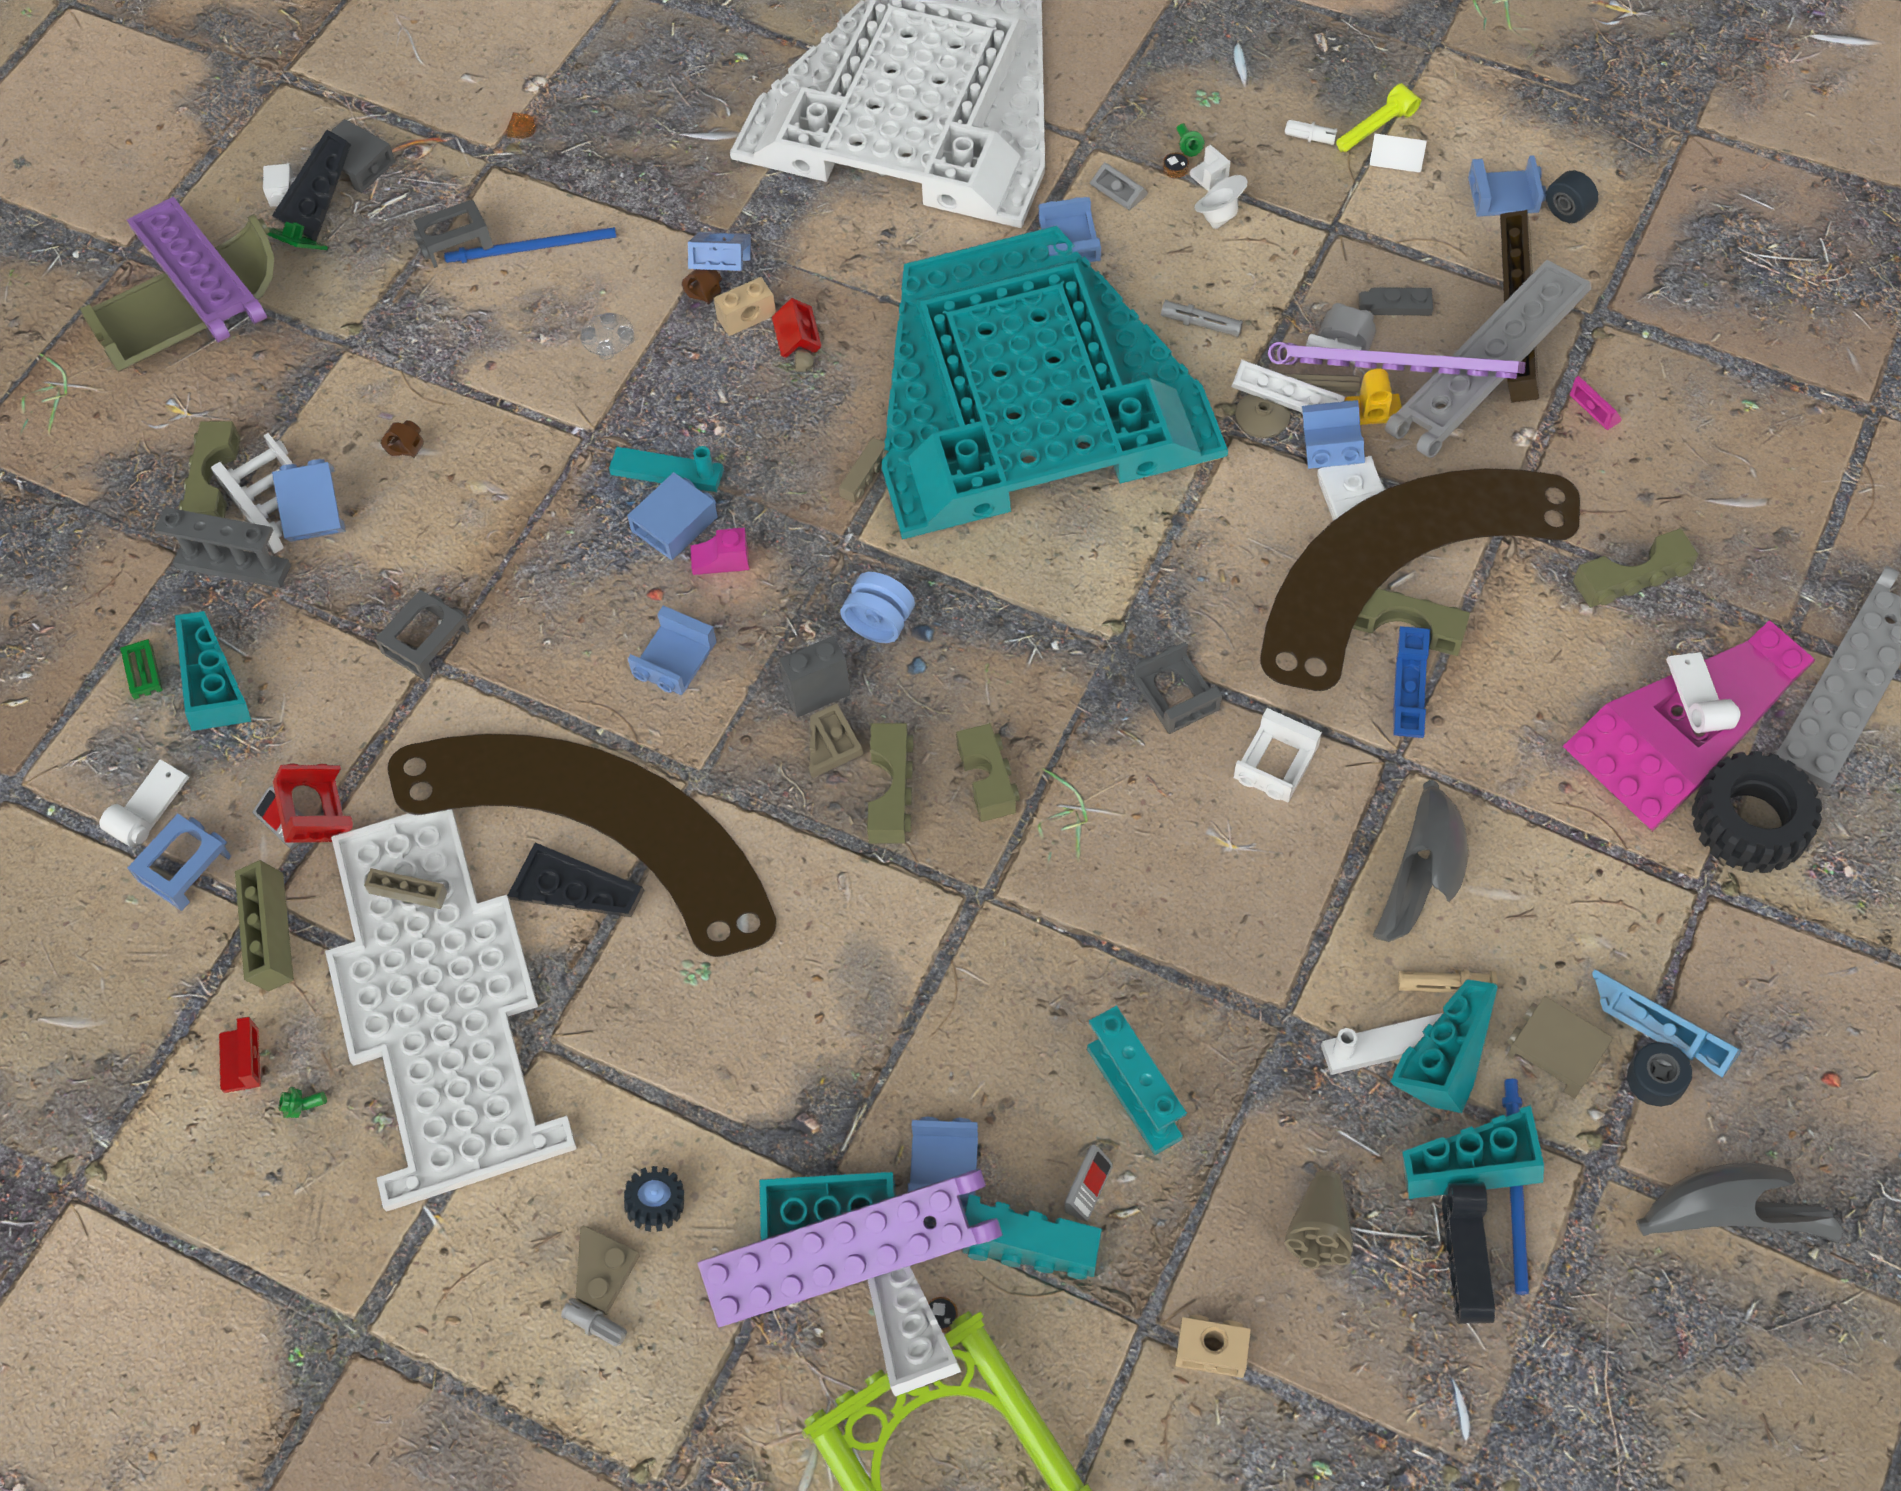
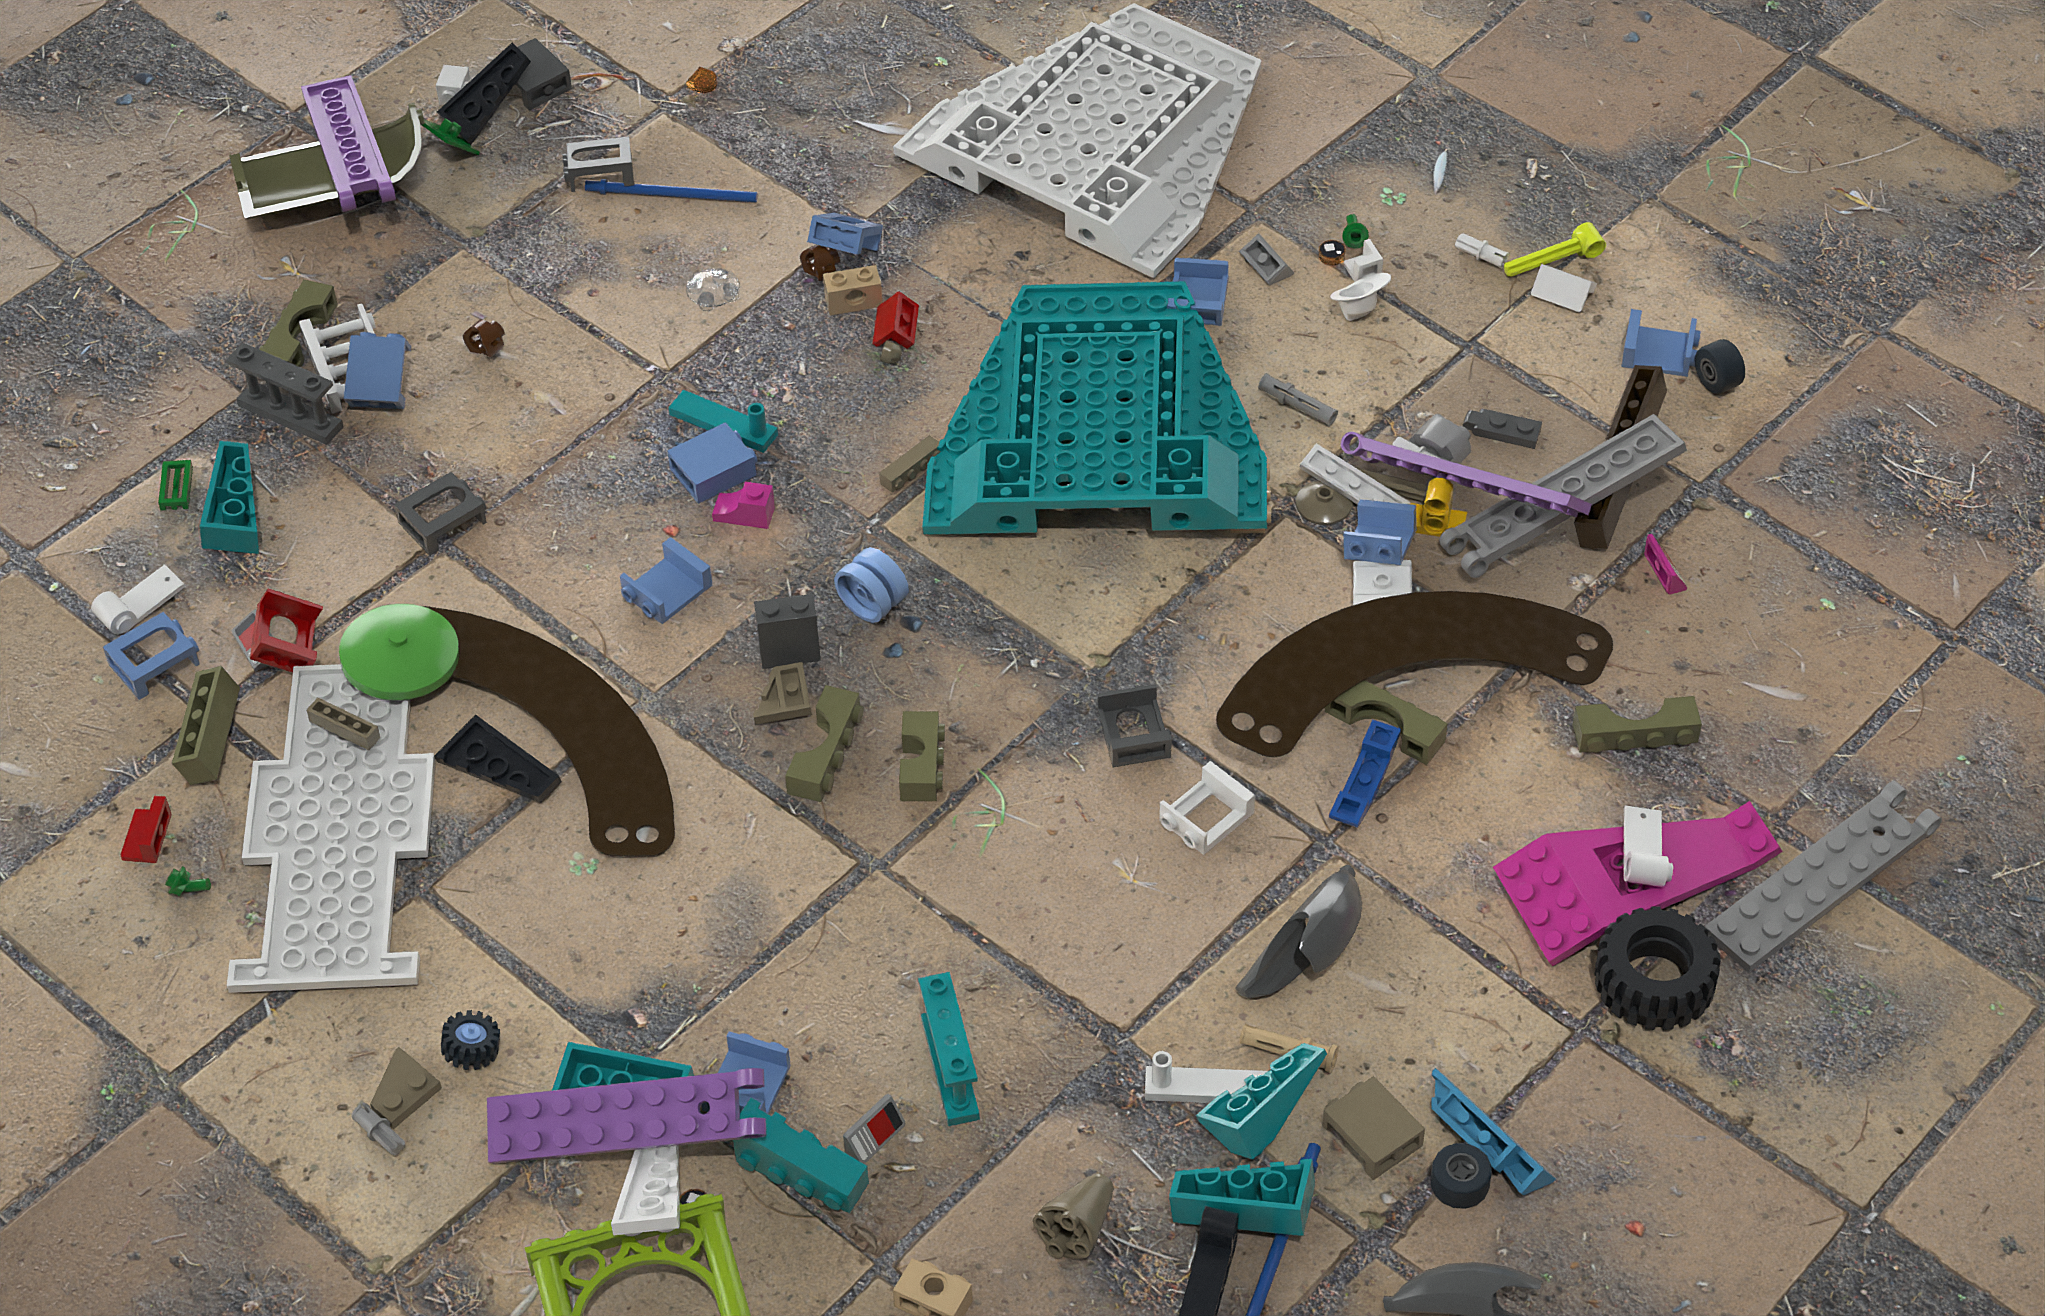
camera: 15 degrees right, 10 degrees down
none -> bright green dish [339,604,459,700]

